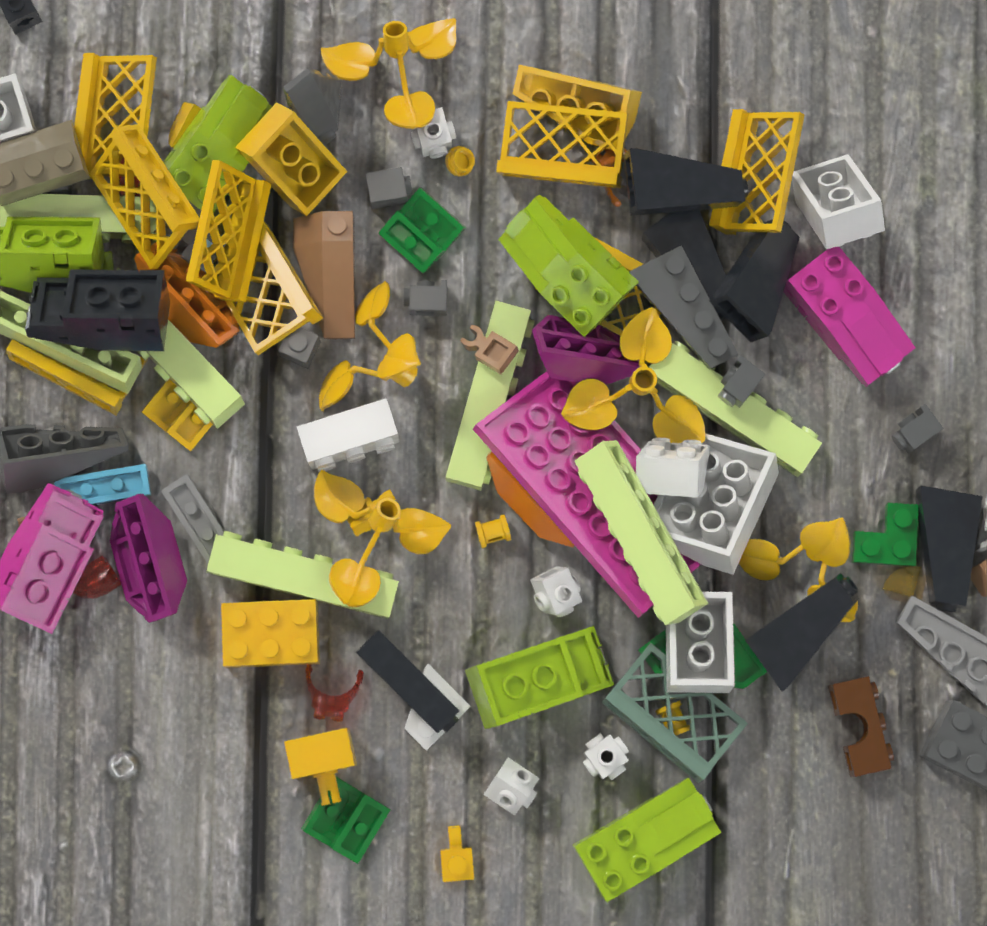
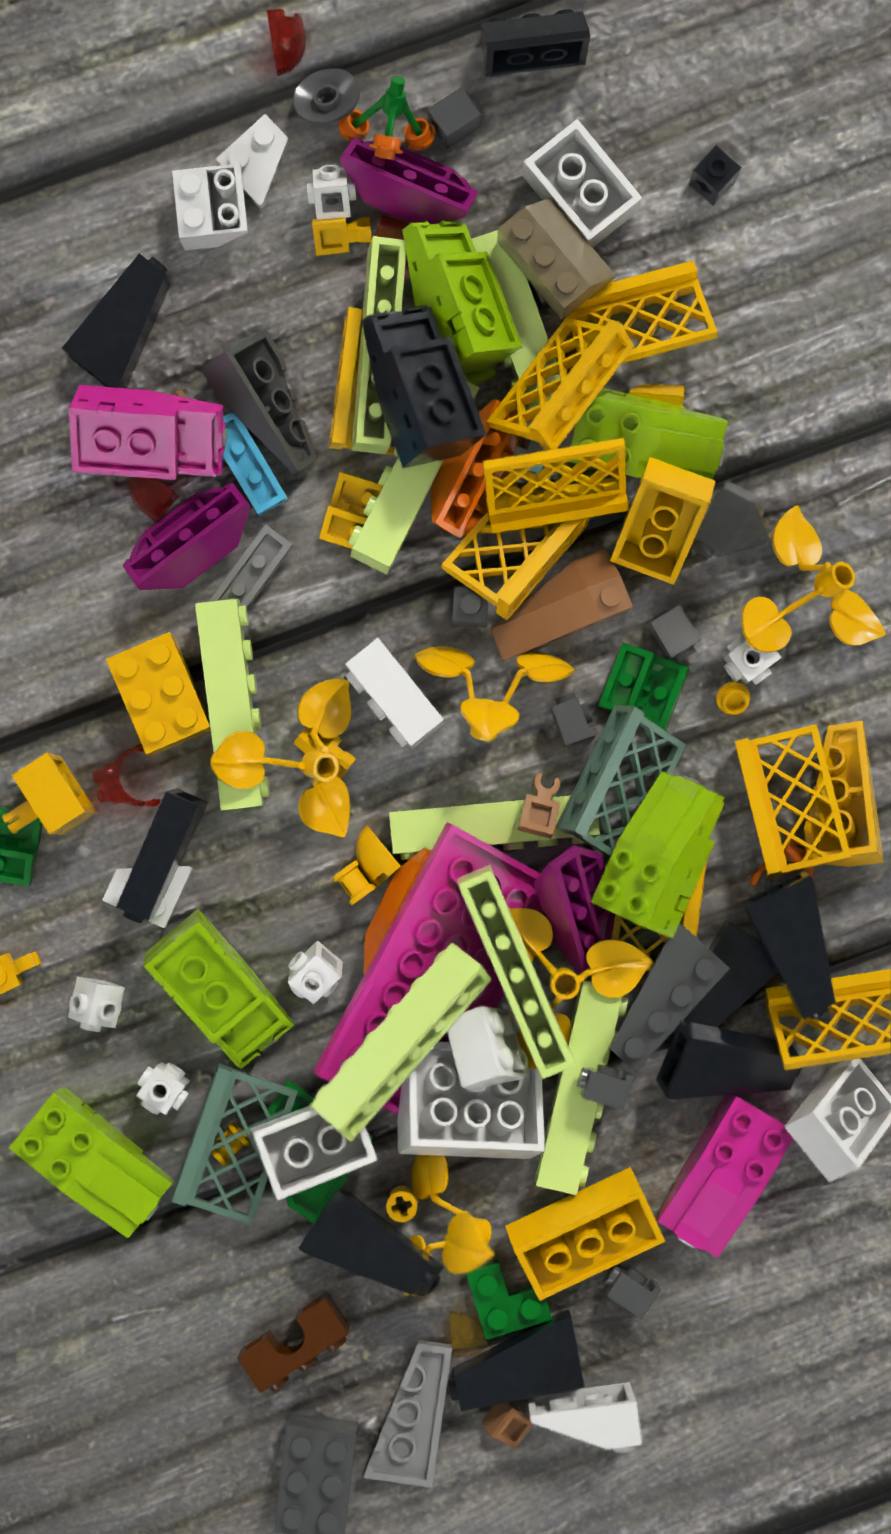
camera: 75 degrees right, 5 degrees up
none -> yellow brick [355,825,401,887]
none -> yellow bush [386,1185,418,1223]
none -> yellowish green brick [458,865,575,1079]
none -> yellow slope [505,1167,666,1301]
none -> sand green fence [556,705,686,857]

